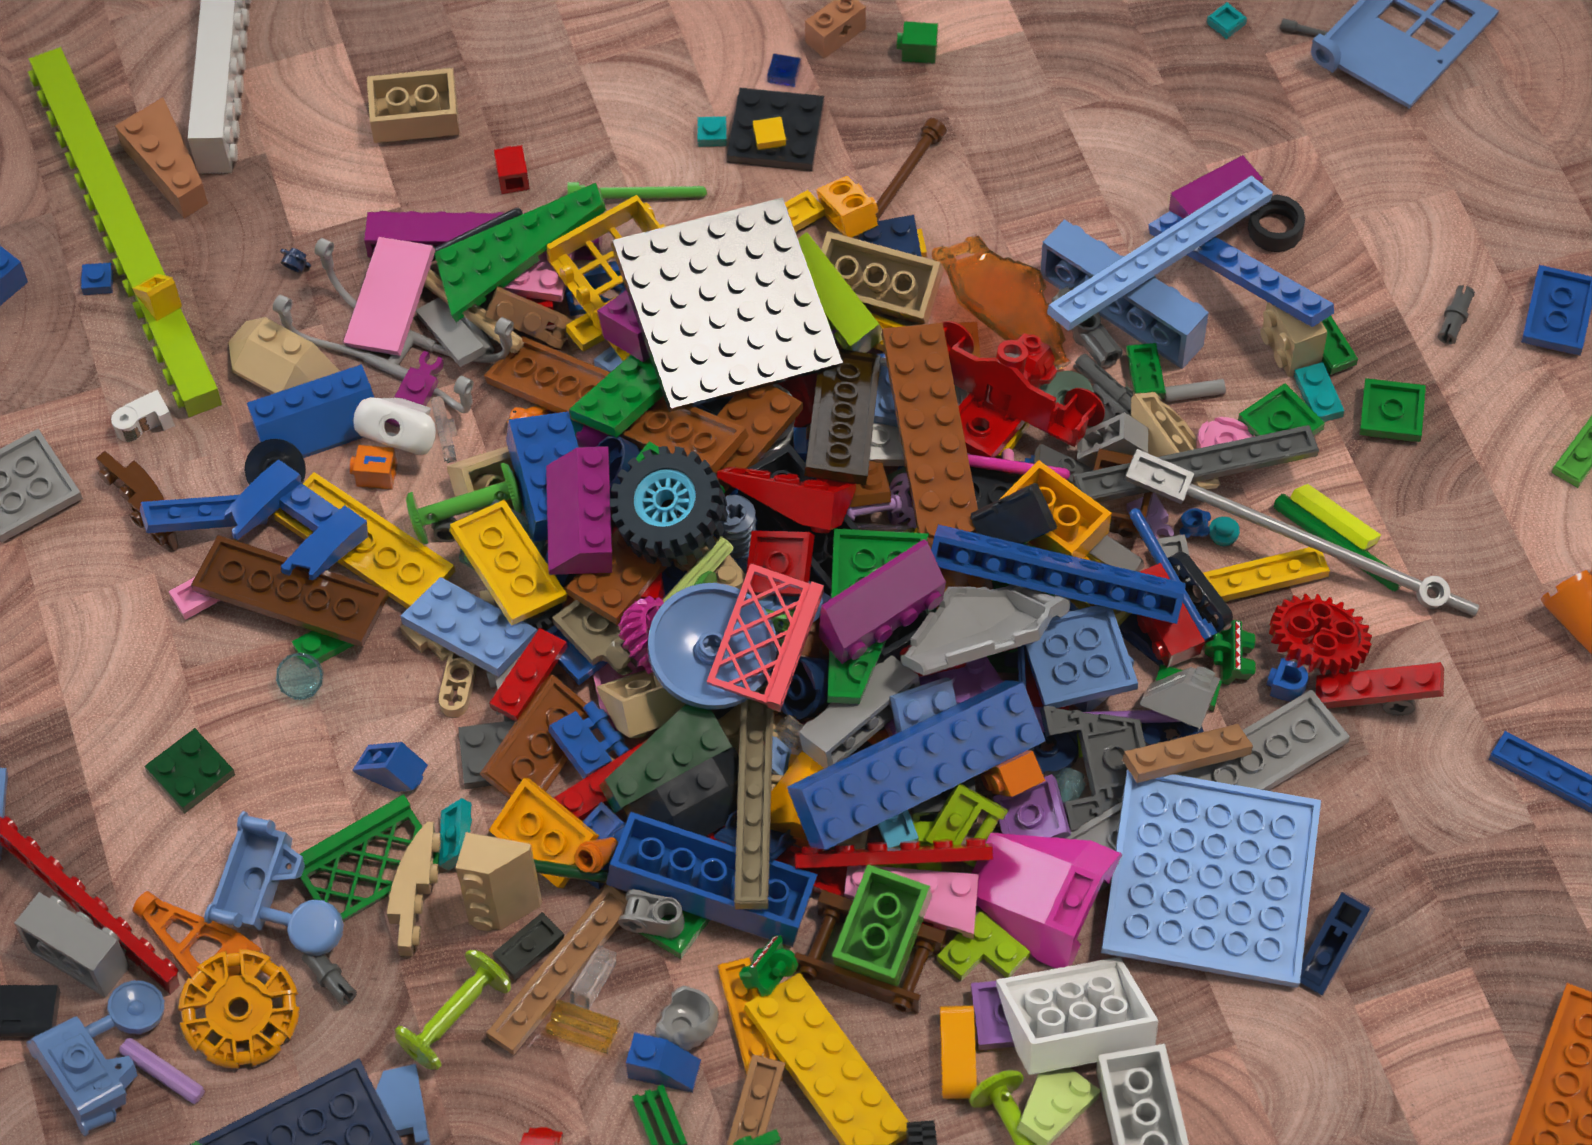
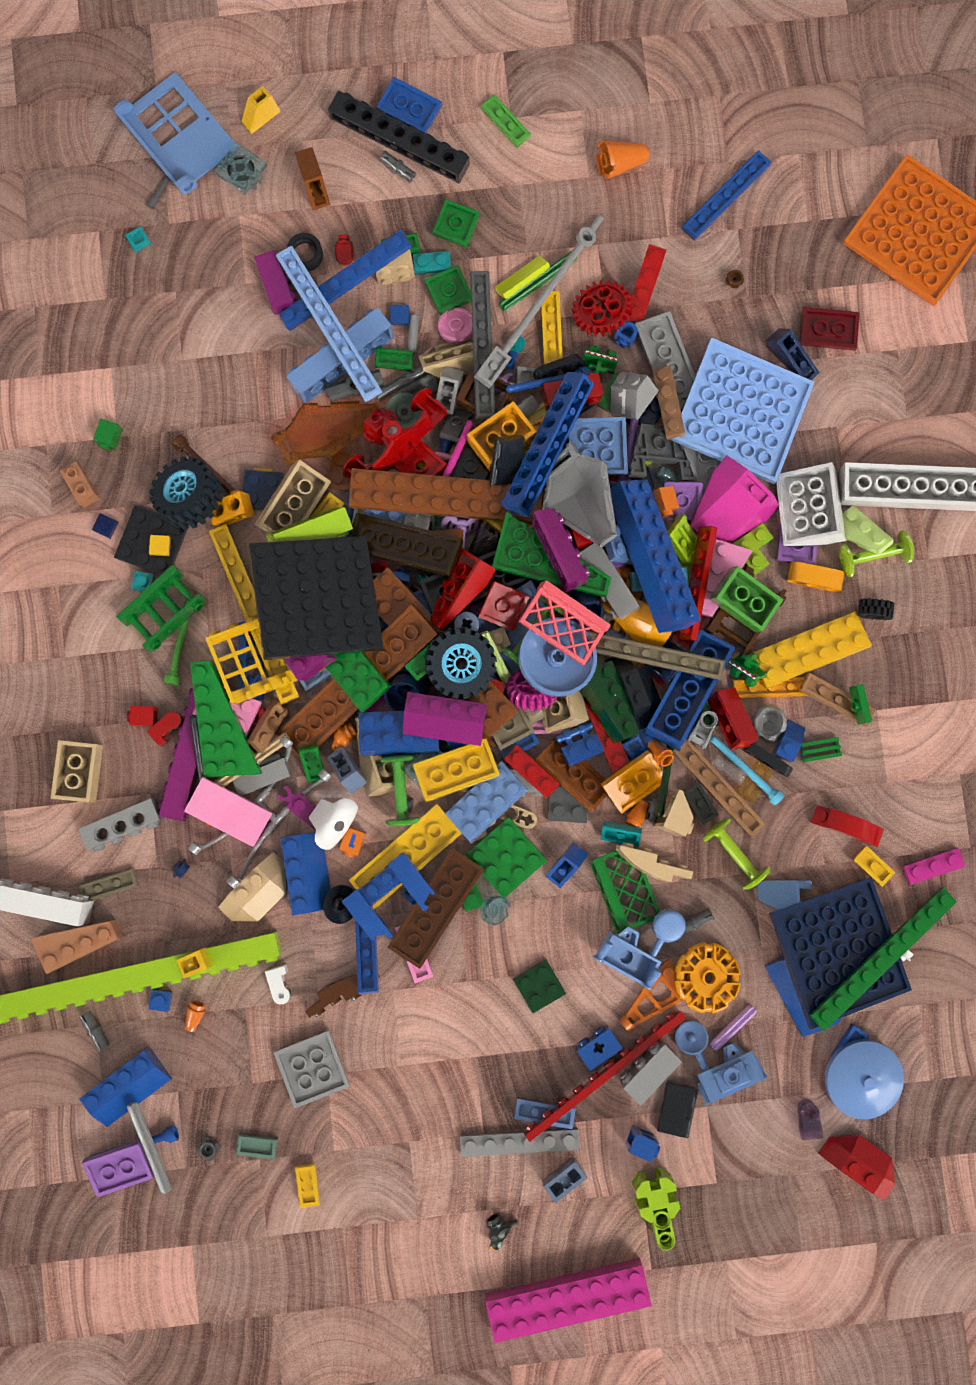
camera: 80 degrees left, 25 degrees up
none -> dark tan tile [77,868,139,901]
none -> light grey brick [78,798,164,852]
none -> dark grey pin [79,1011,110,1052]
none -> green fence [116,565,207,653]
none -> red leg [146,712,184,747]
none -> black wheel [149,456,223,530]
none -> orange cone [184,1000,206,1032]
none -> clear light blue piece [214,142,267,195]
none -> yellow slope [241,86,281,134]
none -> dark orange slope [295,147,331,210]
none -> green plate [298,743,325,783]
none -> sand blue brick [327,746,367,794]
none -> black brick [328,91,470,184]
none -> red arm [335,234,353,266]
none -> blue tile [390,305,409,325]
none -> green plate [466,816,548,898]
none -> blue brick [576,1026,623,1071]
none -> red brick [708,688,759,750]
none -> medium azure piece [710,736,785,806]
none -> reddish brown plate [726,270,744,288]
none -> black beam [740,743,793,777]
none -> dark red plate [800,307,860,351]

